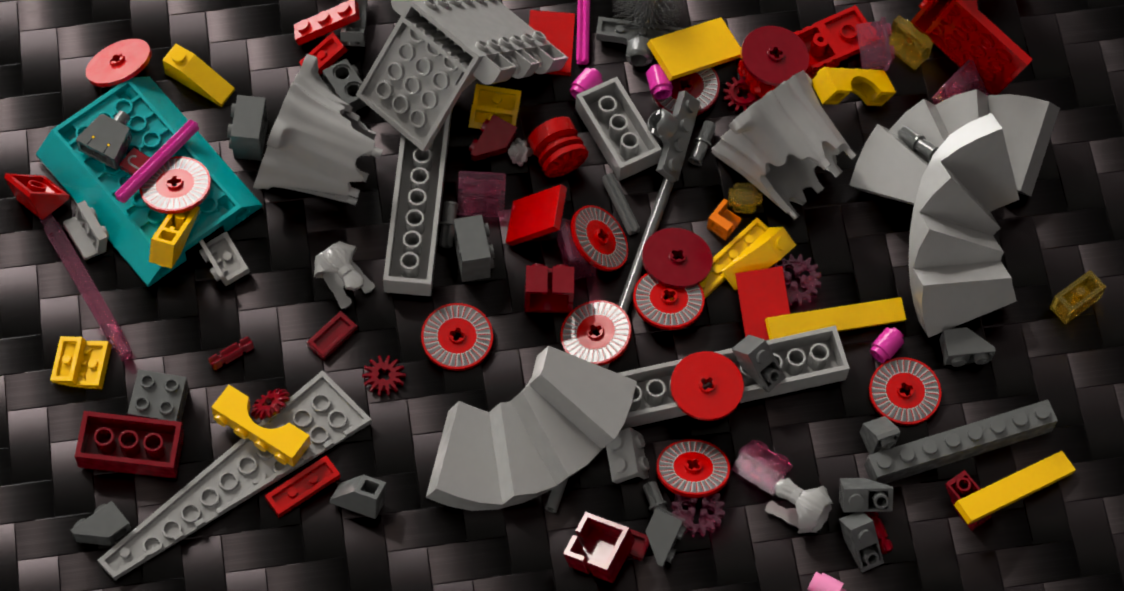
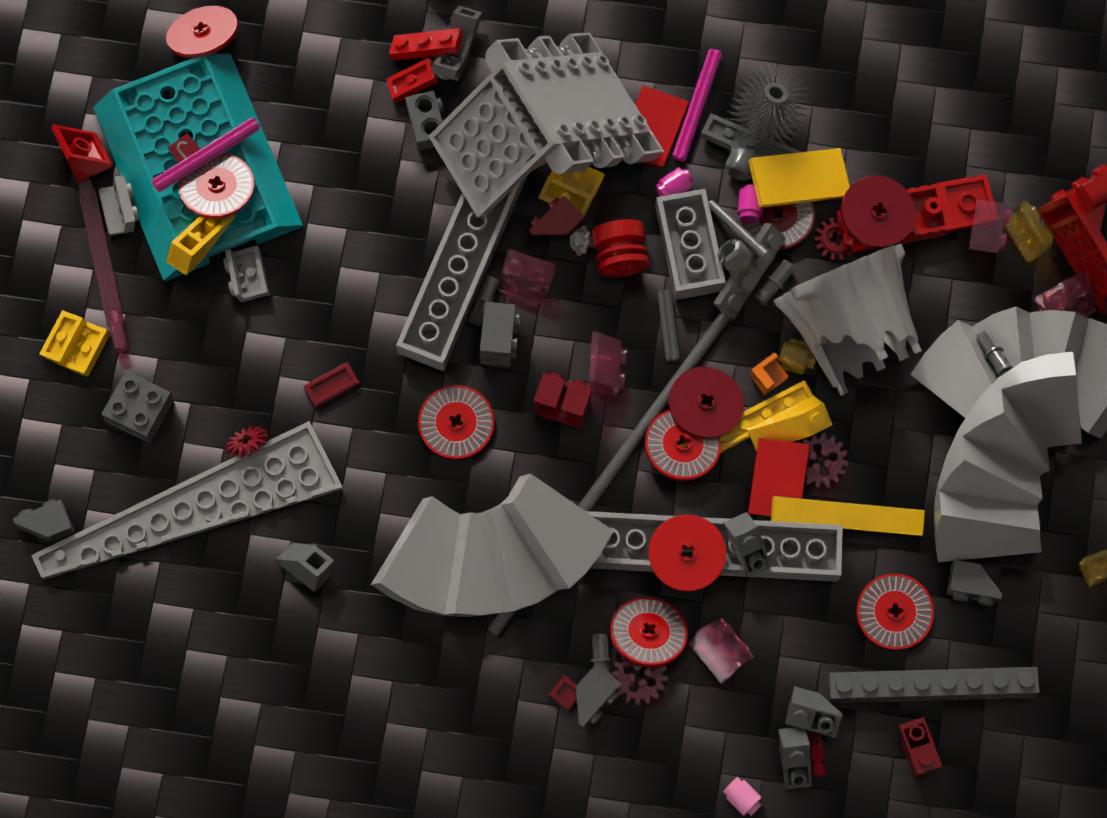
camera: 20 degrees right, 10 degrees up
dark red brick [75,411,185,479] -> none
dark grey torso [76,110,132,170] -> none
yellow slope [162,44,235,107] -> none
dark red axle [208,337,254,370] -> none
yellow arch [211,385,311,467] -> none
dark grey brick [227,95,268,161] -> none
light grey piece [253,54,383,206] -> none
red plate [265,455,341,518] -> none
light grey piece [314,241,375,309] -> none
dark red gear [362,356,406,396] -> none
red tile [505,184,567,246] -> none
piece [560,300,632,366] -> none
dark red piece [563,512,635,583] -> none
piece [571,205,628,271] -> none
light grey bracket [606,427,649,484] -> none
light grey piece [765,478,833,534] -> none
yellow arch [812,67,896,106] -> none
dark grey slope [860,416,900,455] -> none
dark pink brick [869,327,904,363] -> none
yellow tile [954,451,1076,525] -> none
none -> dark grey bar [708,200,771,260]

